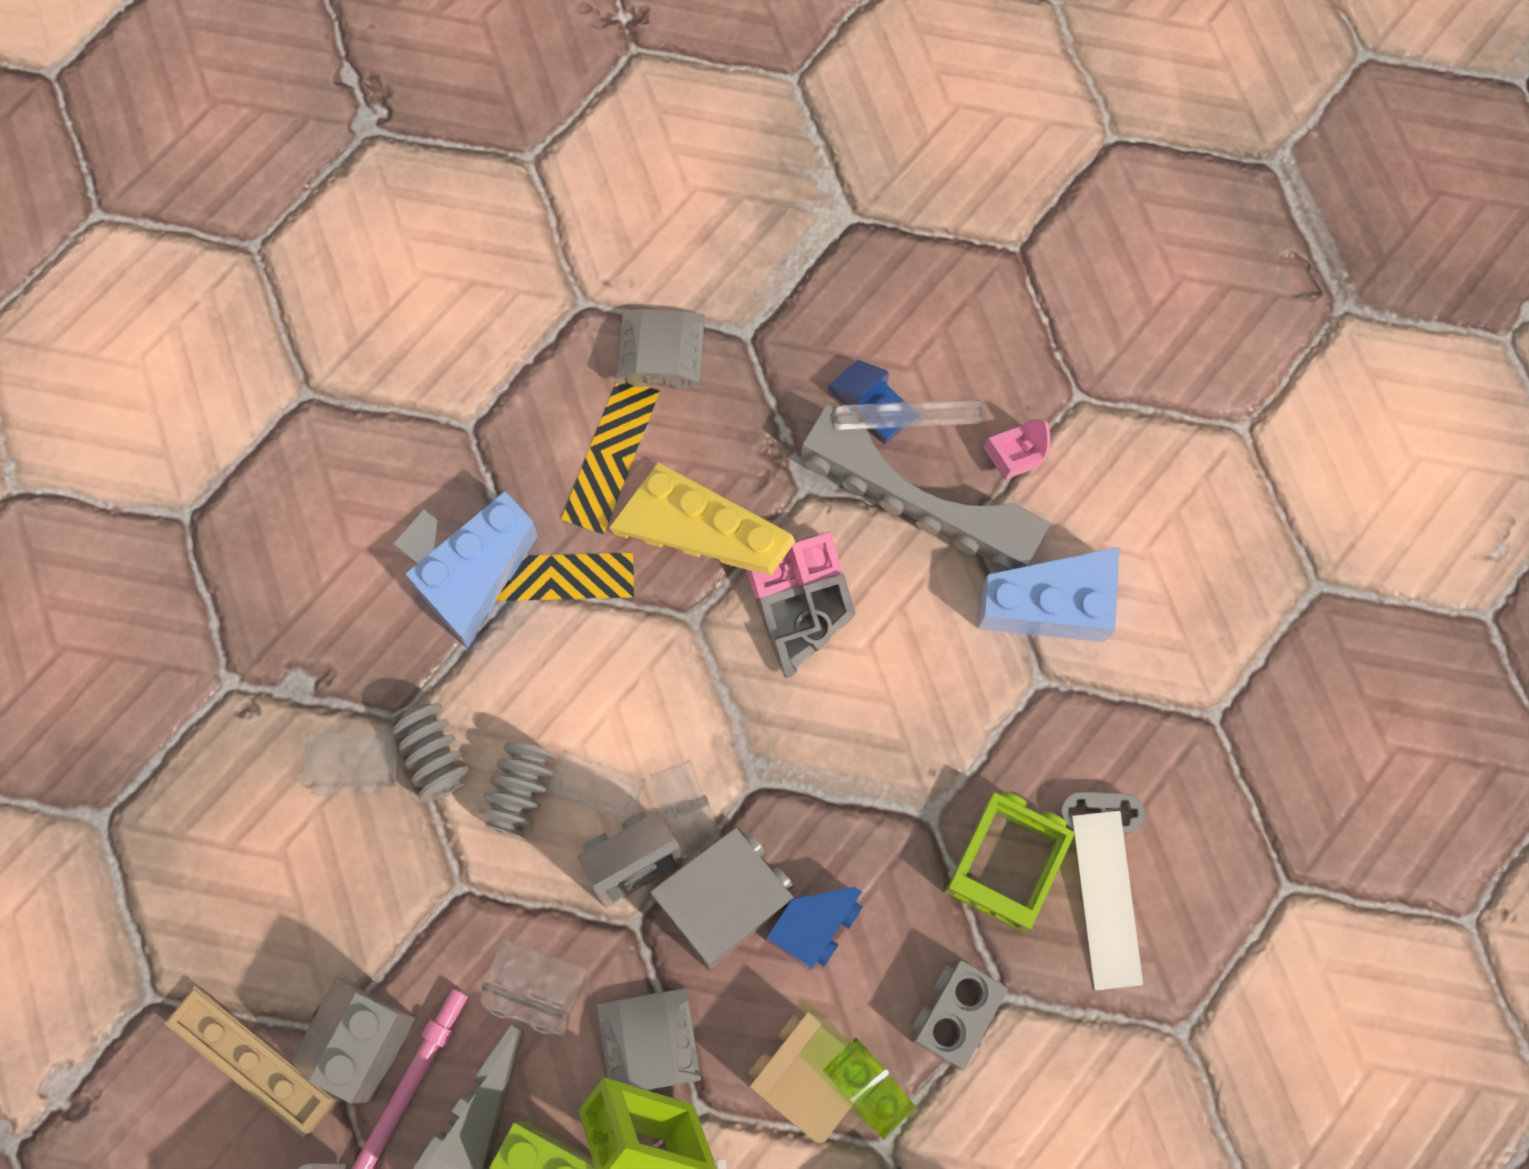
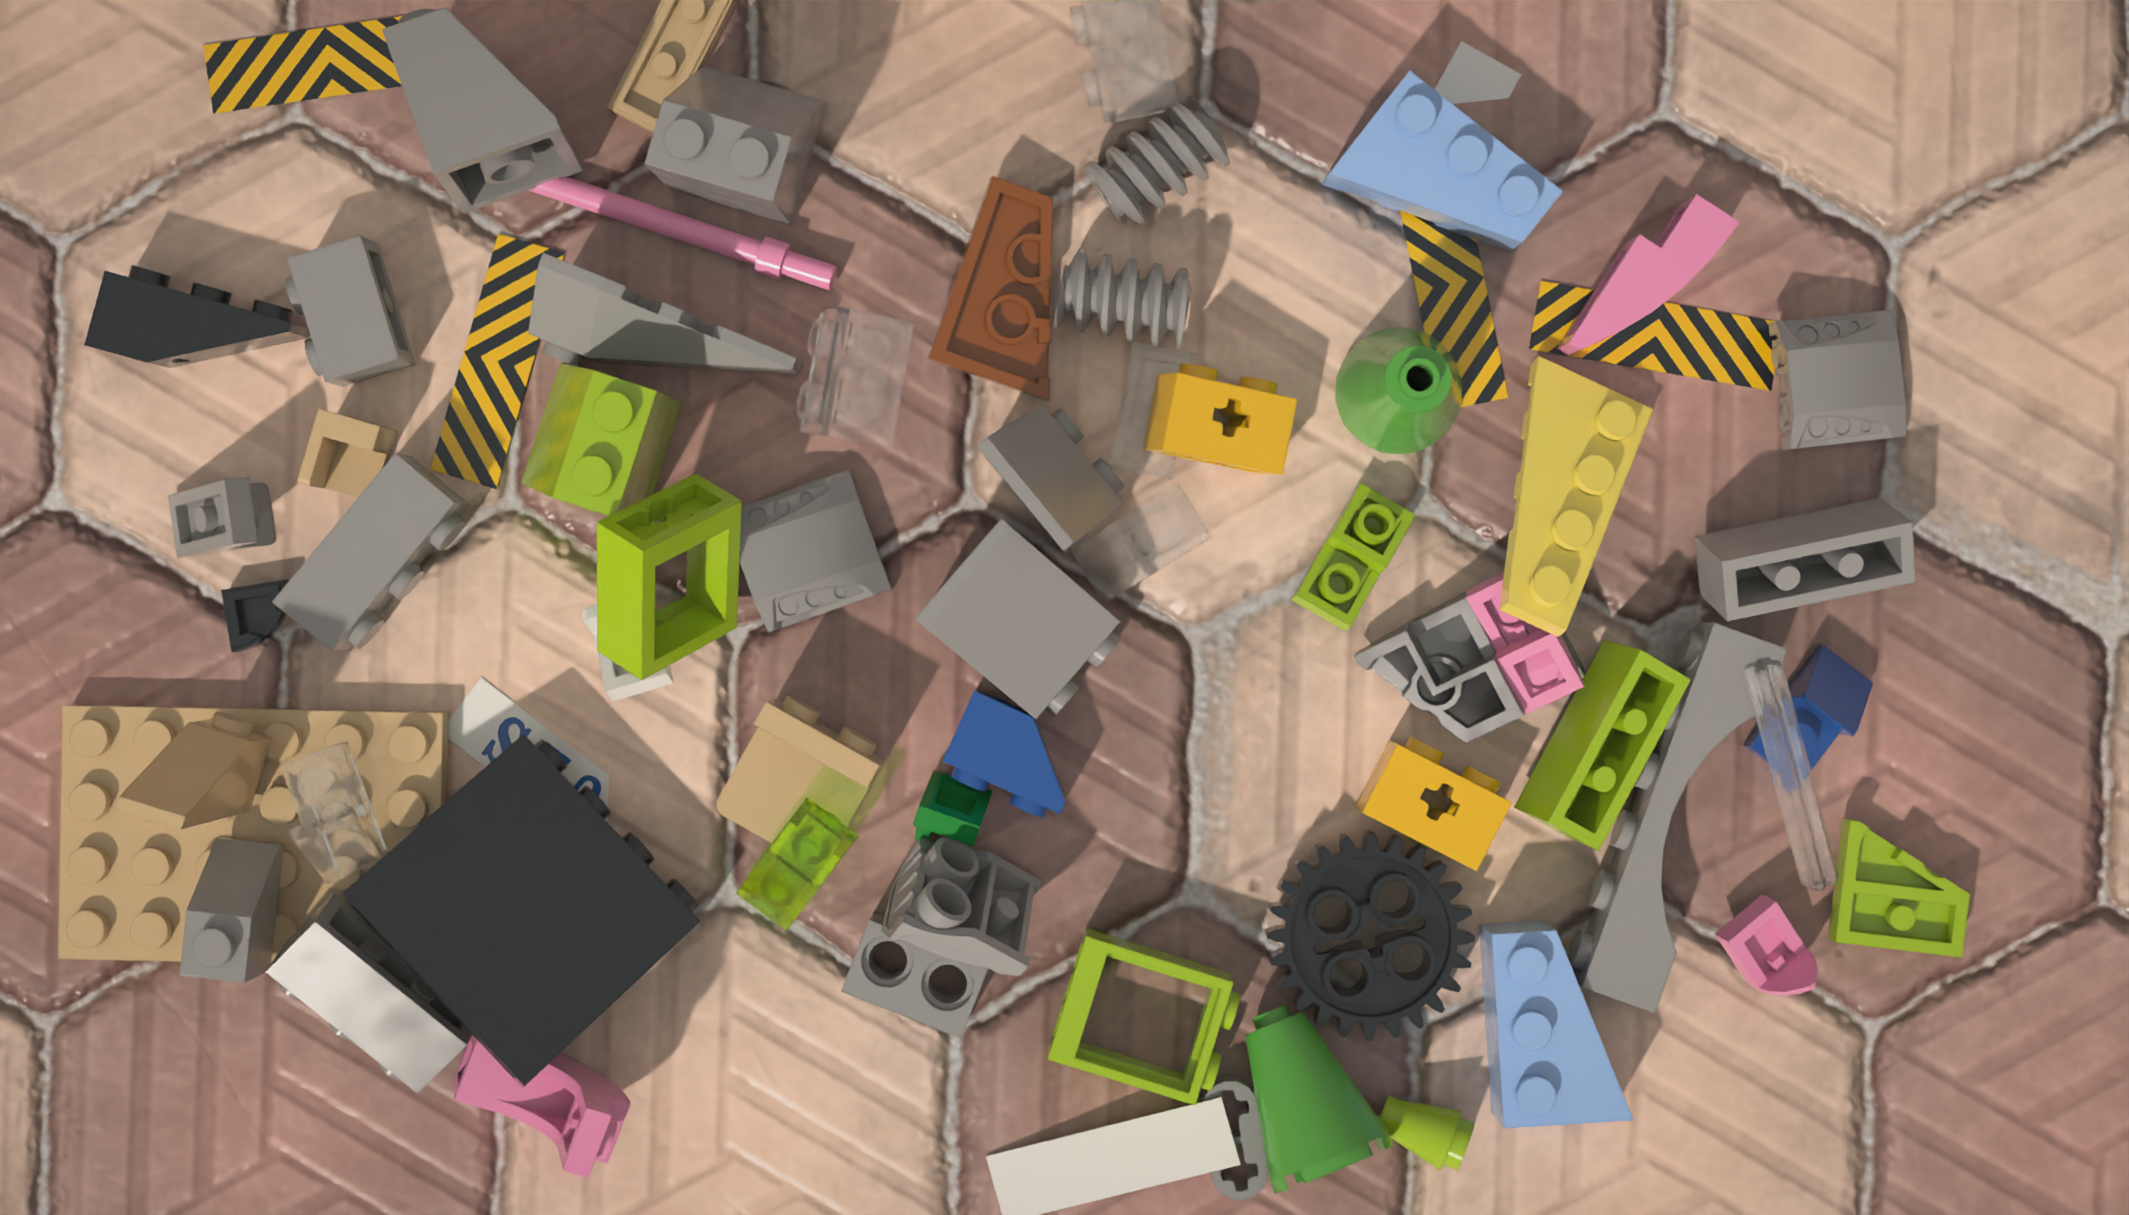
camera: 80 degrees right, 15 degrees up
none -> light grey slope [881,836,1041,976]
none -> green tile [913,770,993,847]
none -> dark orange wing [927,176,1053,401]
none -> yellow brick [1143,363,1298,475]
none -> bright green cone [1245,1005,1394,1194]
none -> black gear [1265,830,1475,1041]
none -> lime slope [1291,483,1415,632]
none -> bright green cone [1335,327,1462,454]
none -> yellow brick [1355,736,1512,871]
none -> lime cone [1379,1095,1475,1171]
none -> lime brick [1514,640,1691,851]
none -> bright pink slope [1557,194,1740,356]
none -> light grey brick [1695,498,1916,621]
none -> lime wing [1828,818,1970,958]

